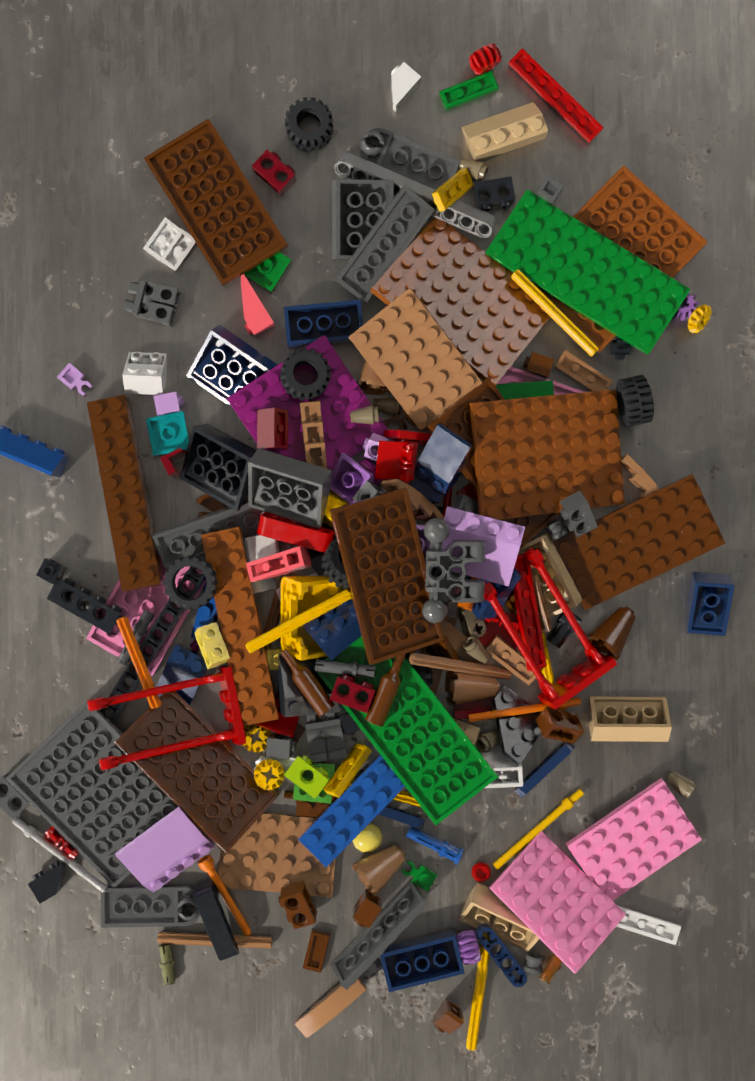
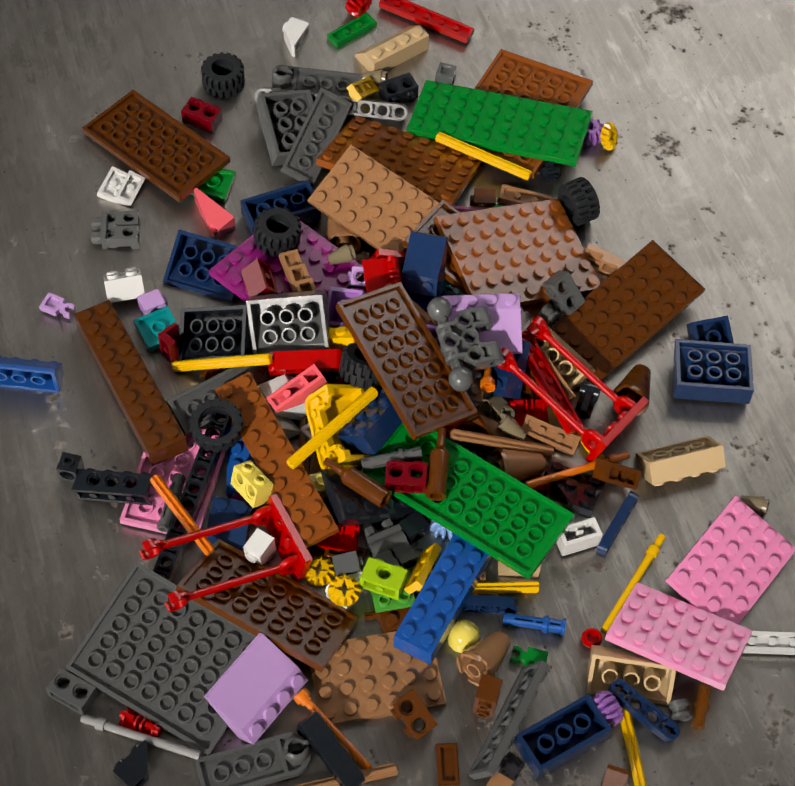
camera: 20 degrees left, 30 degrees down
none -> yellow axle [172,353,273,372]
none -> white slope [243,528,277,565]
none -> dark blue slope [673,339,754,404]

